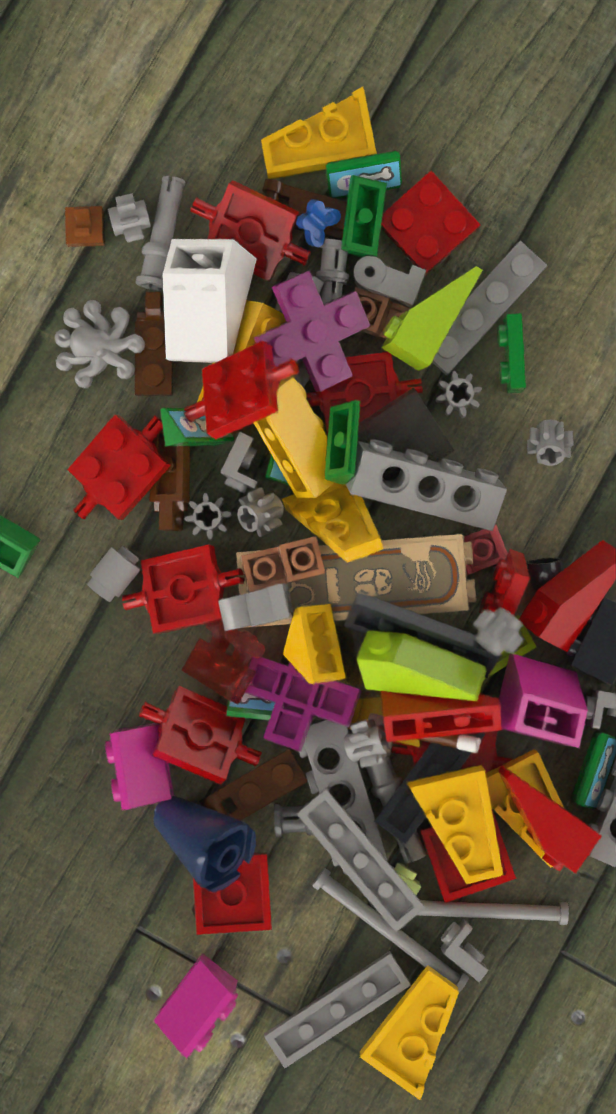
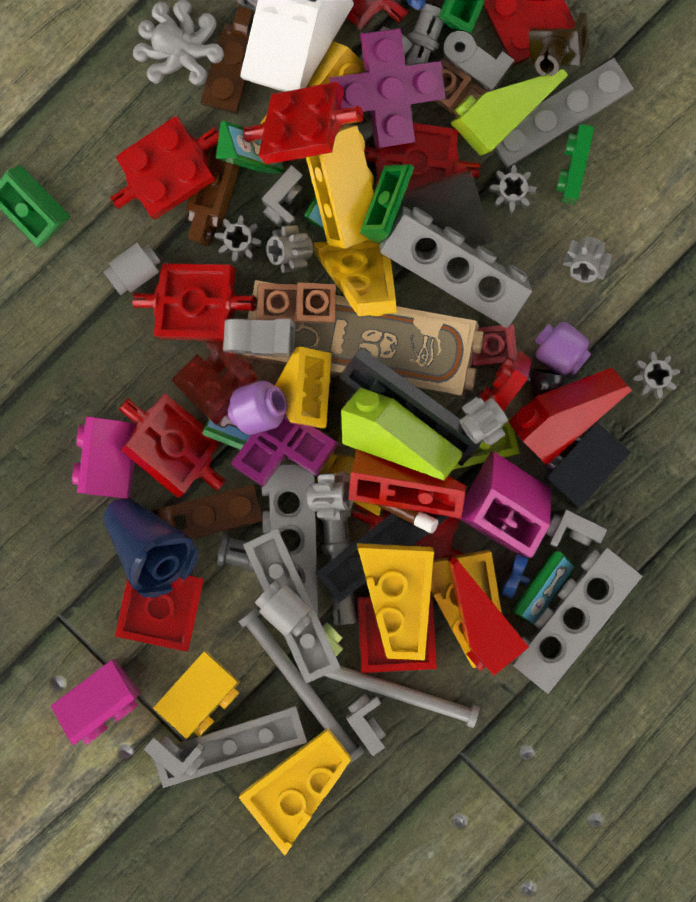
camera: 10 degrees right, 0 degrees up
none -> light grey bracket [144,735,205,779]
none -> yellow brick [153,651,240,739]
none -> medium lavender head [228,381,287,435]
none -> light grey brick [255,580,312,637]
none -> blue piece [501,554,530,599]
none -> dark brown bracket [528,13,589,76]
none -> medium lavender head [535,322,591,376]

